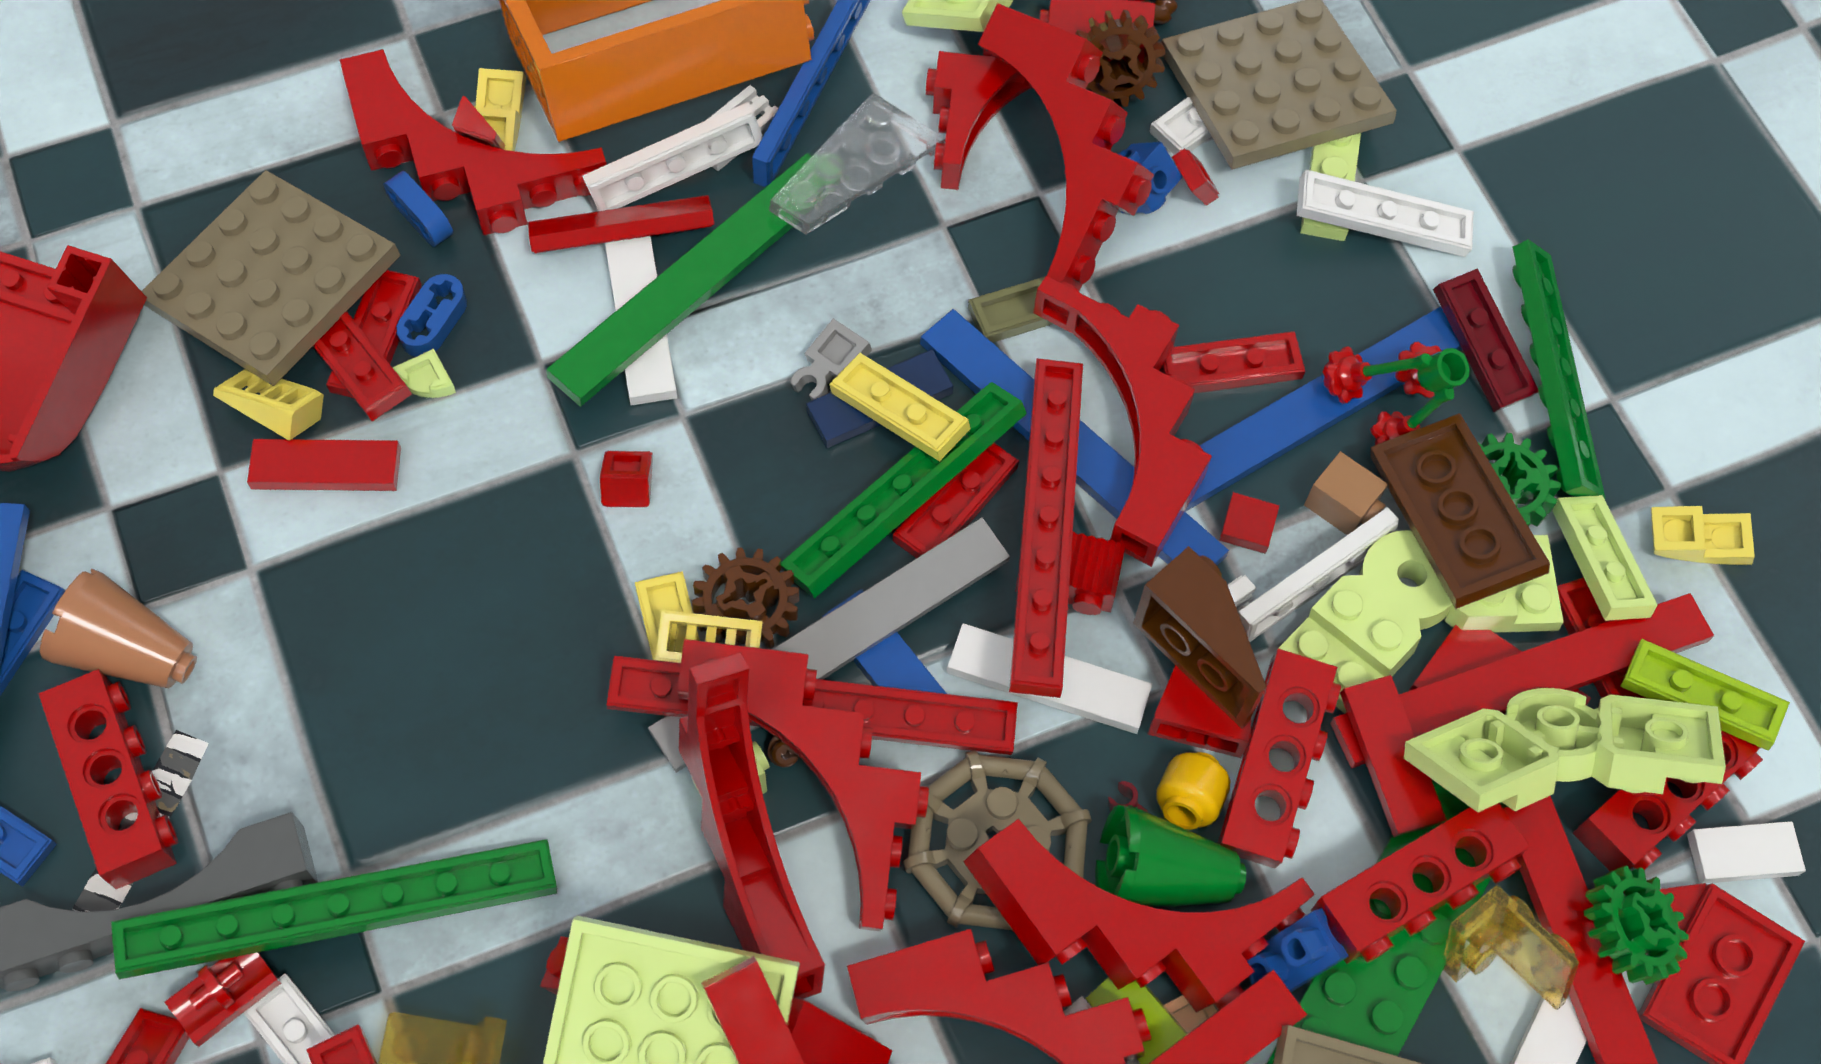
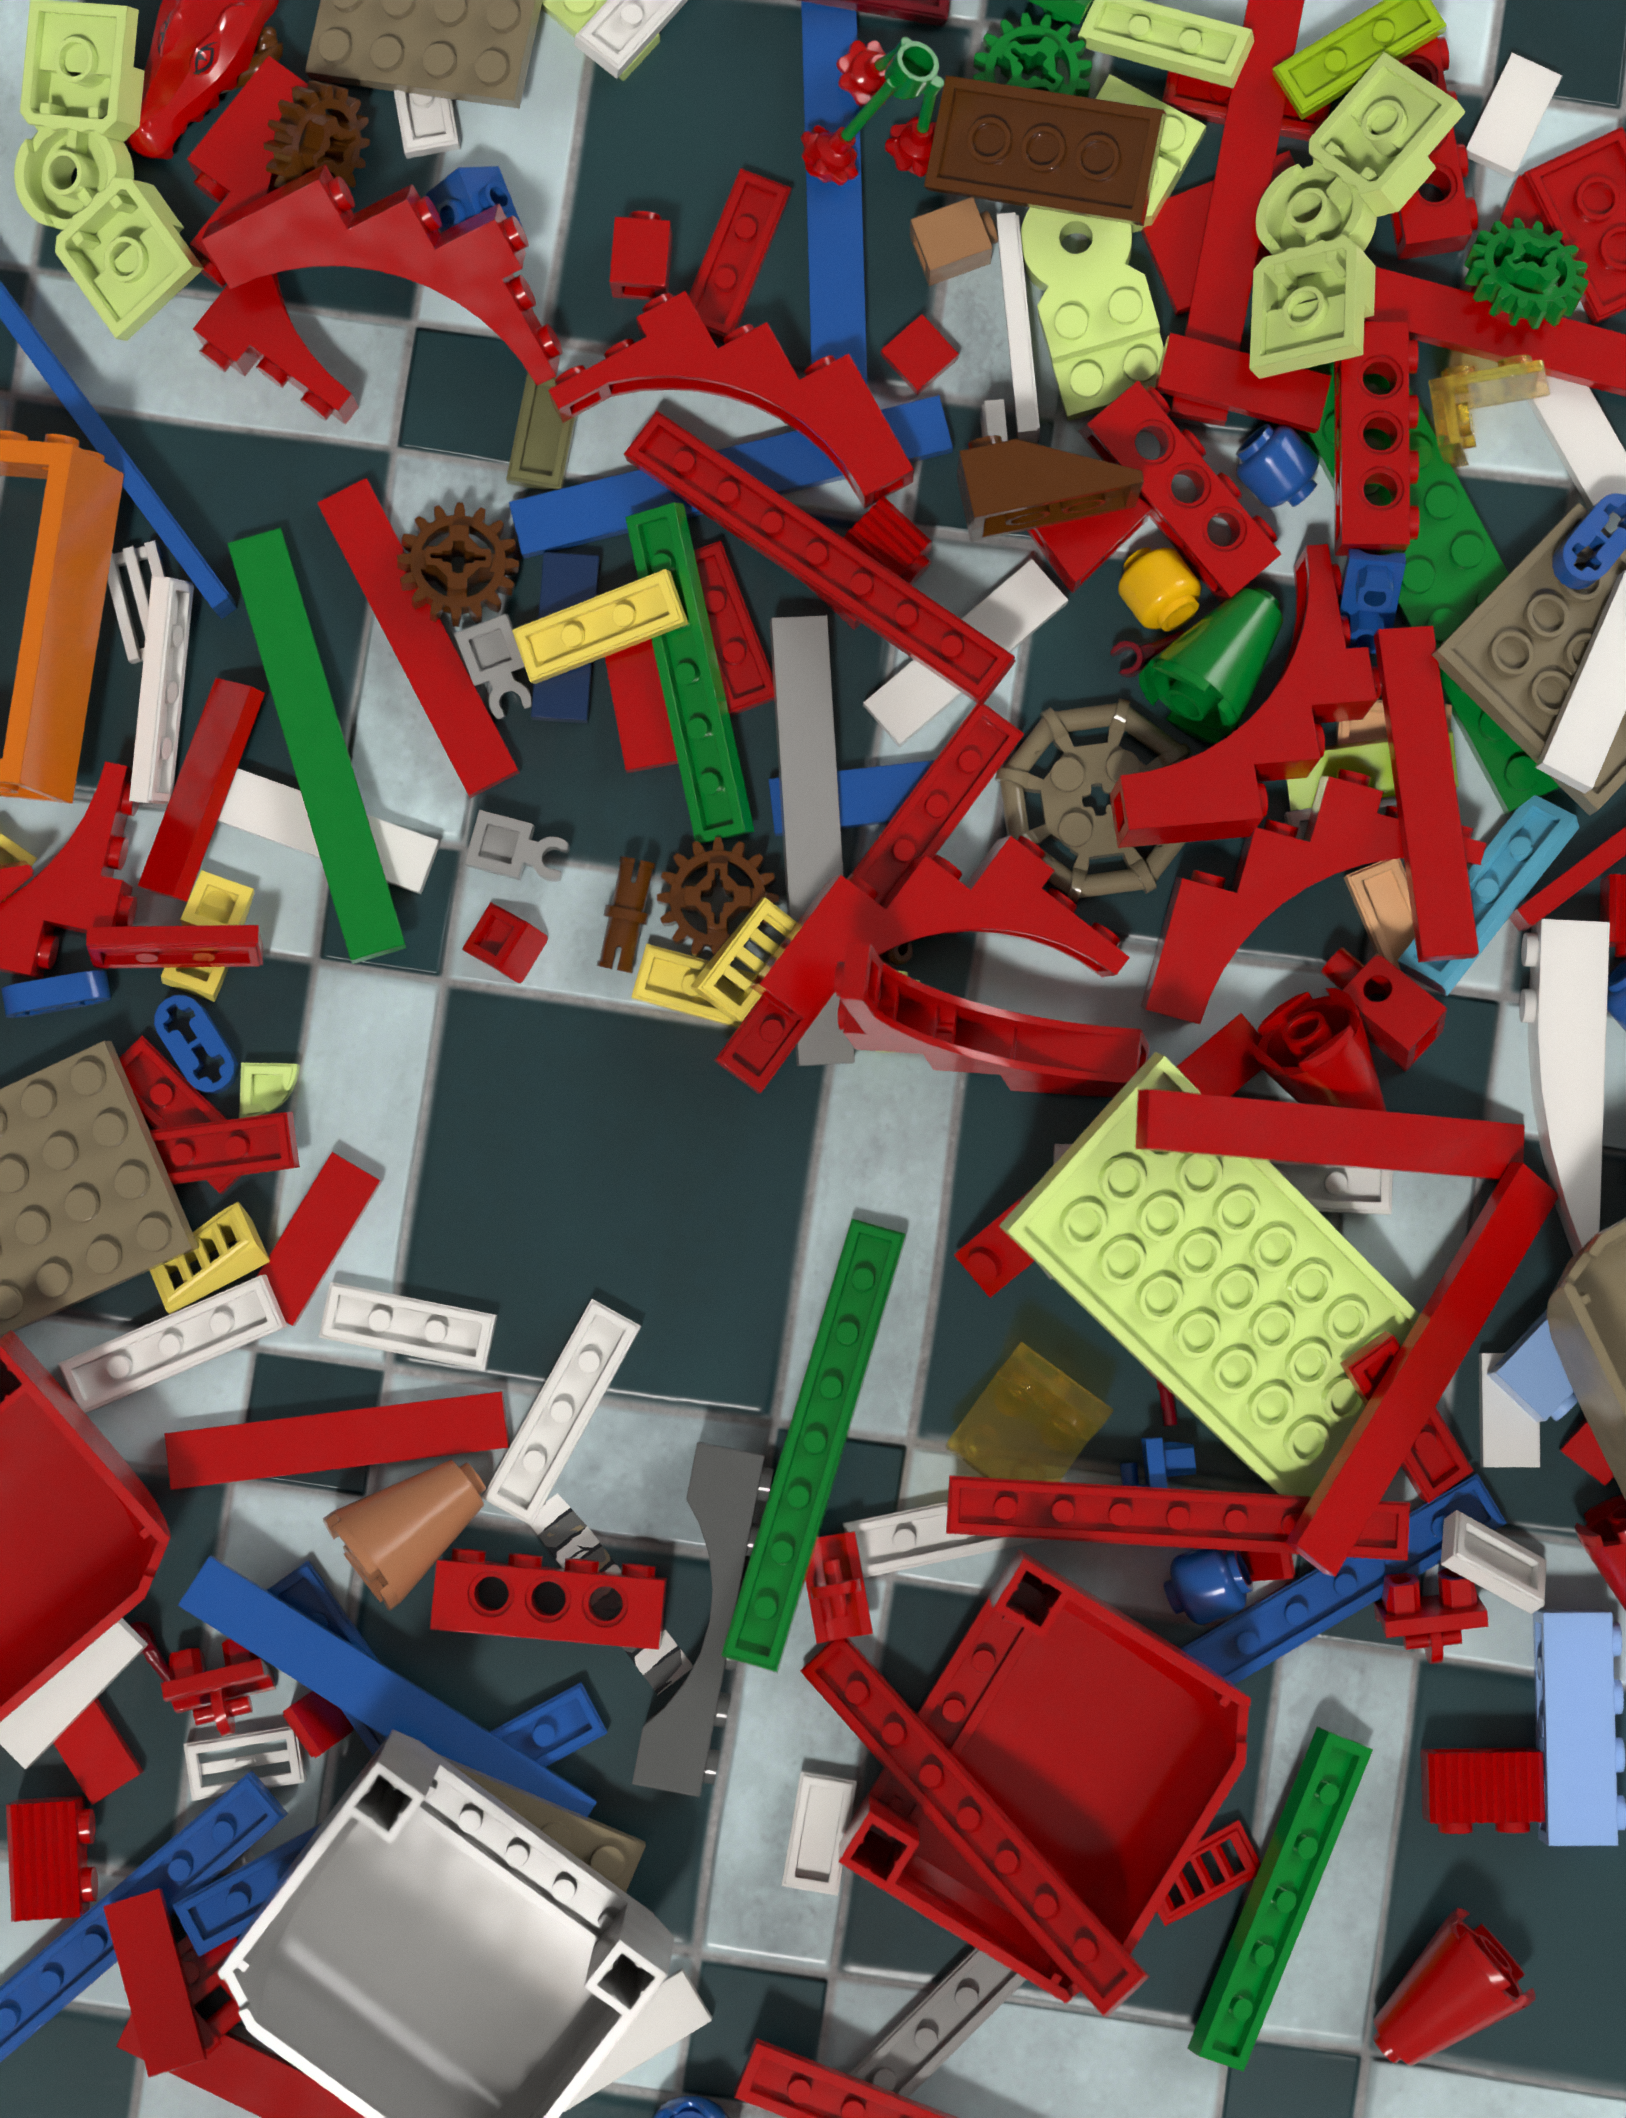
camera: 50 degrees left, 20 degrees up
clear wing [769,93,946,235] -> none
red tile [1172,148,1220,206] -> none
none -> white tile [58,1275,288,1414]
none -> red tile [86,925,263,969]
none -> light yellow slope [161,870,254,1002]
none -> red tile [164,1391,510,1490]
none -> red tile [317,478,520,799]
none -> white tile [319,1282,498,1371]
none -> reddish brown gear [397,502,519,627]
none -> light grey plate [464,810,570,882]
none -> white tile [482,1299,642,1525]
none -> reddish brown pin [597,856,656,973]
none -> red tile [605,639,678,773]
none -> red brick [609,211,673,300]
none -> blue head [1236,423,1319,508]

